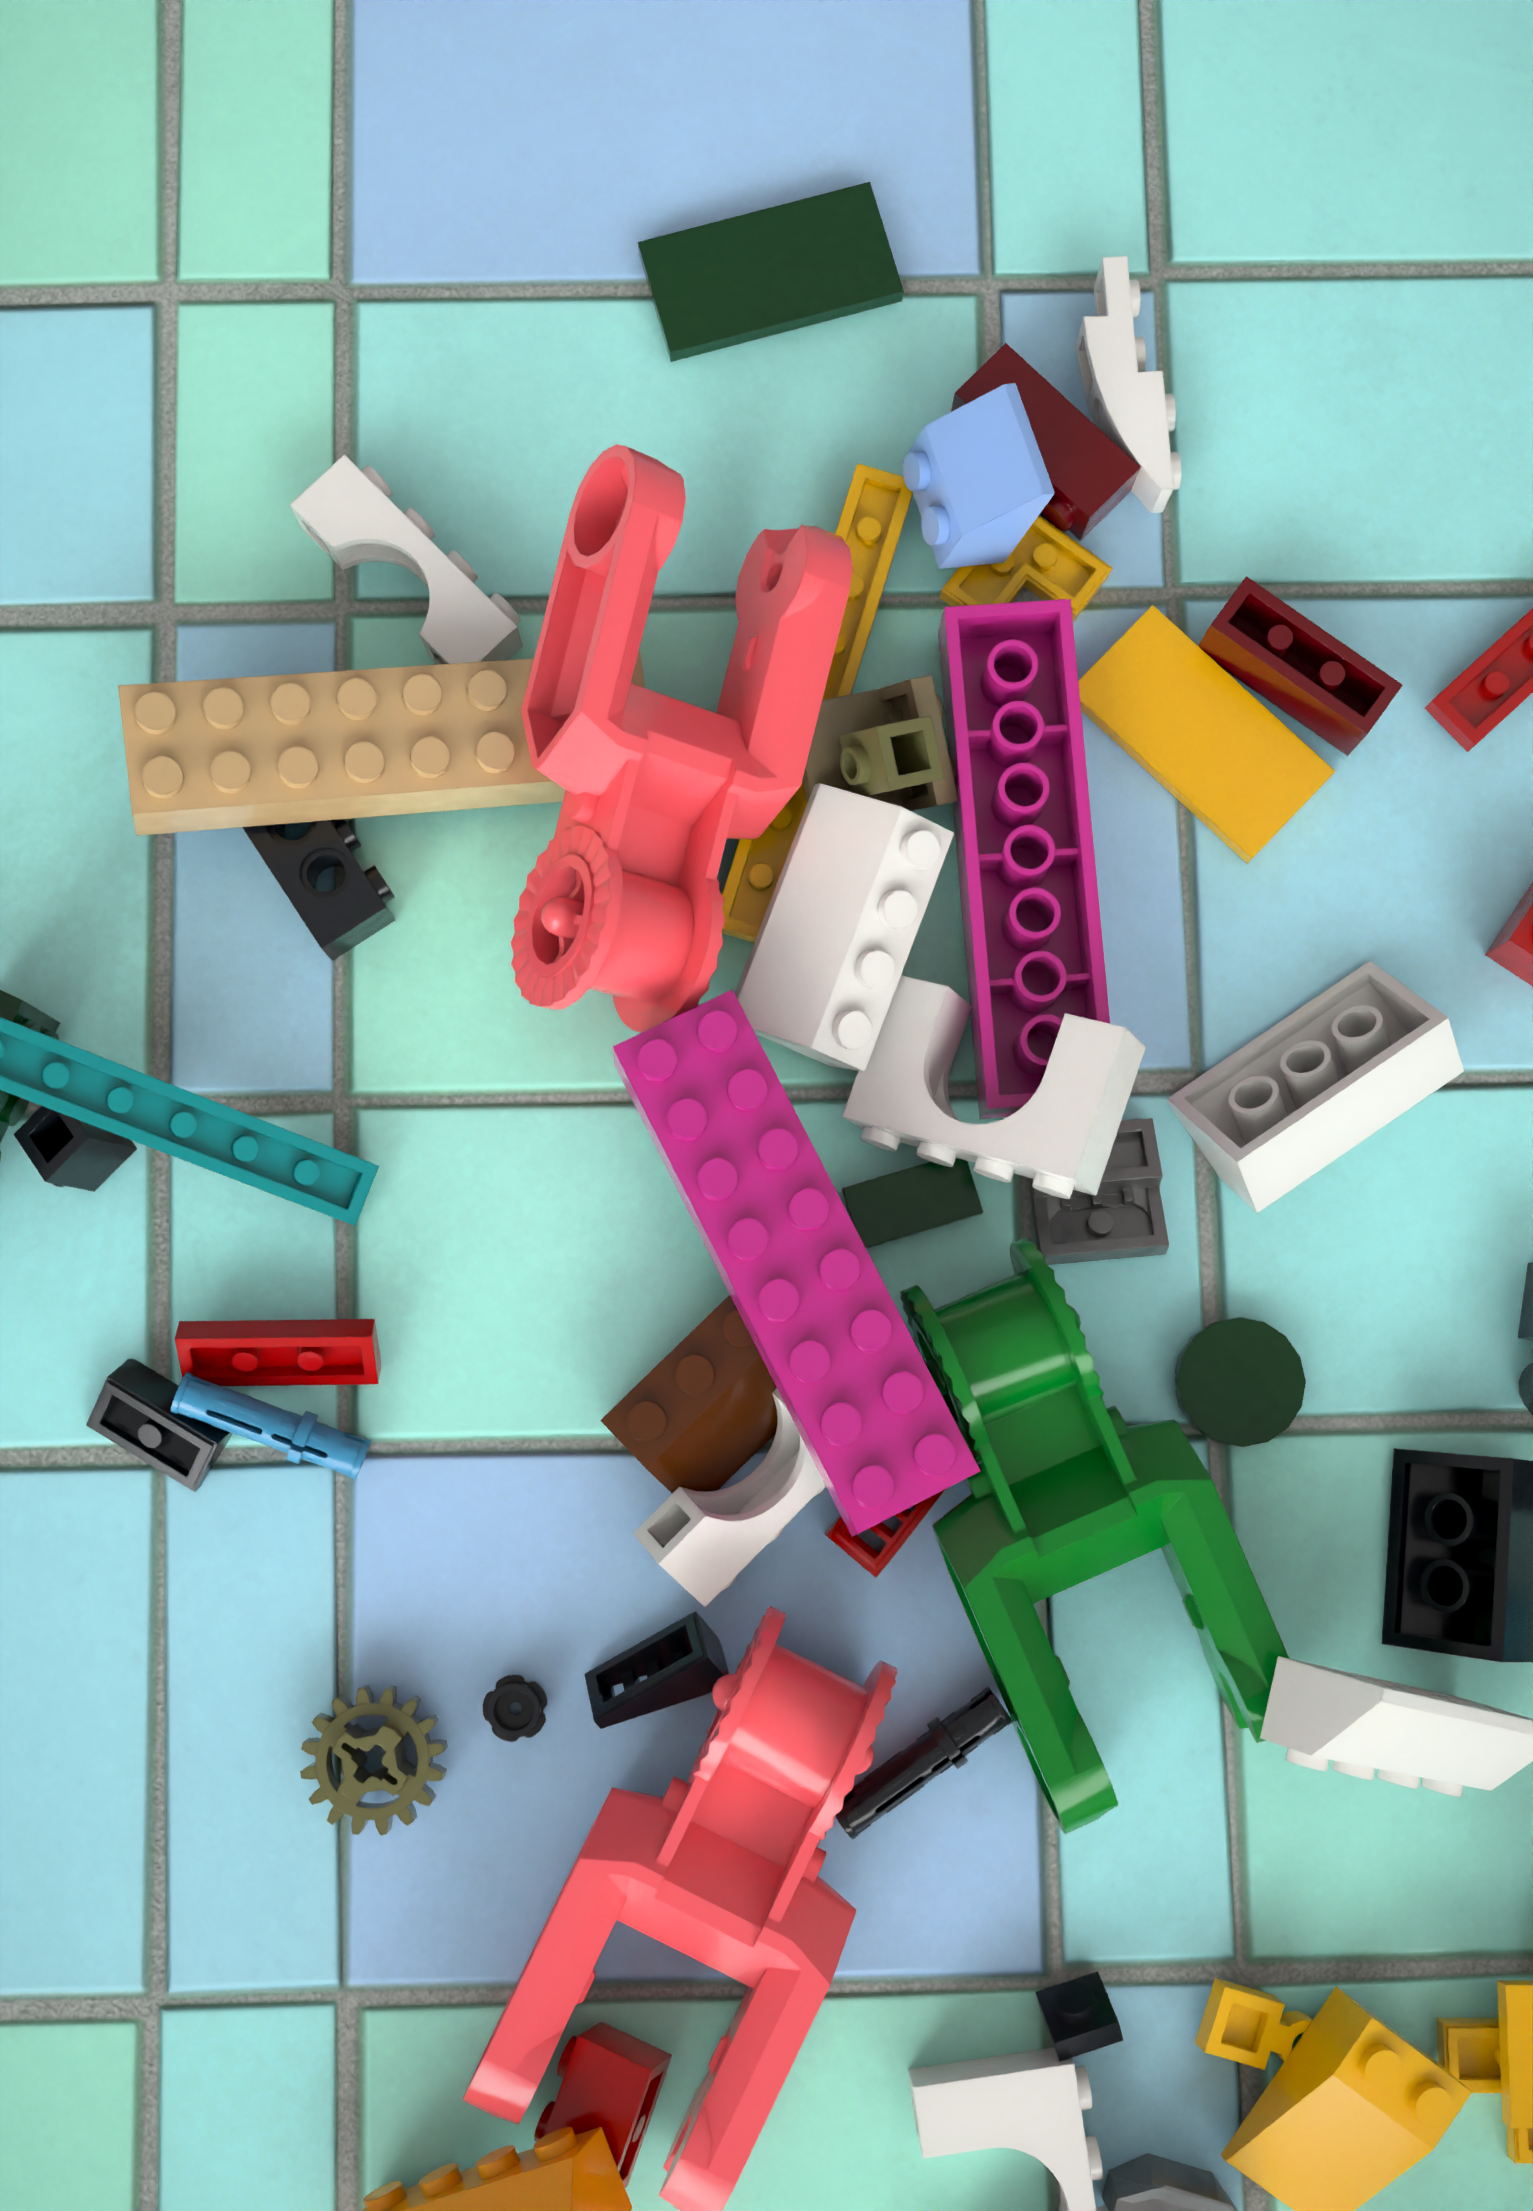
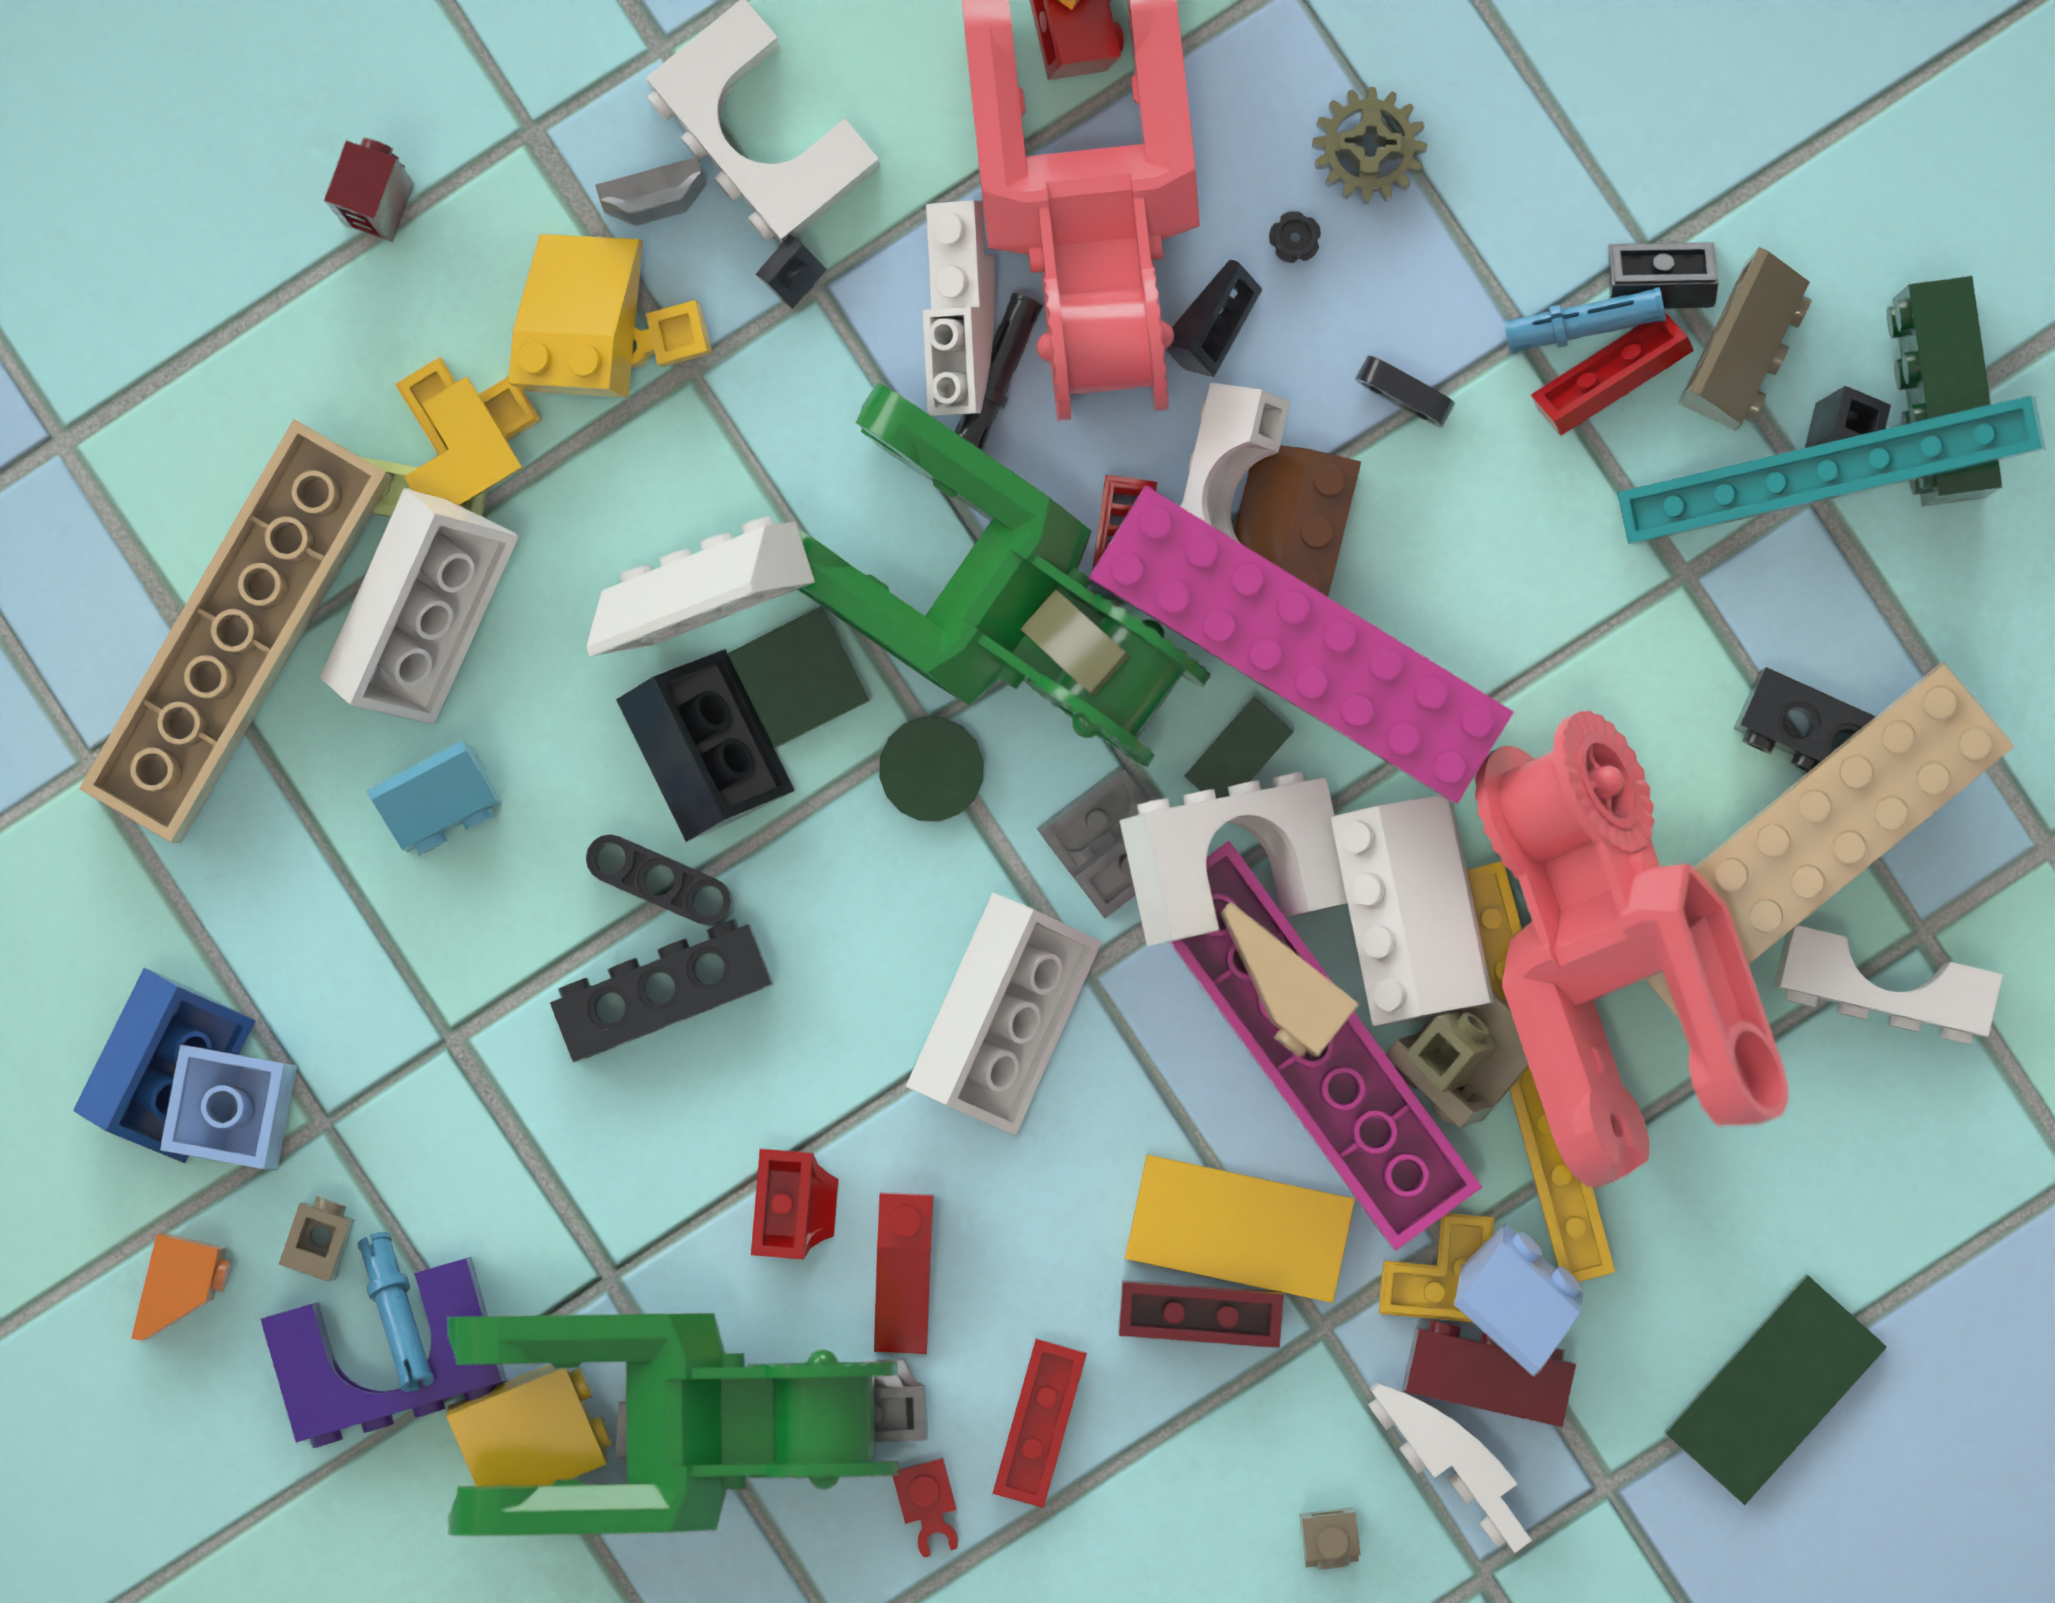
camera: 155 degrees right, 5 degrees up
none -> dark green tile [727,606,870,749]
none -> white slope [922,200,995,416]
none -> olive slope [1021,589,1130,696]
none -> tan slope [1220,902,1359,1057]
none -> dark tan brick [1299,1507,1361,1569]
none -> black beam [1355,355,1455,427]
none -> dark tan slope [1678,247,1812,431]

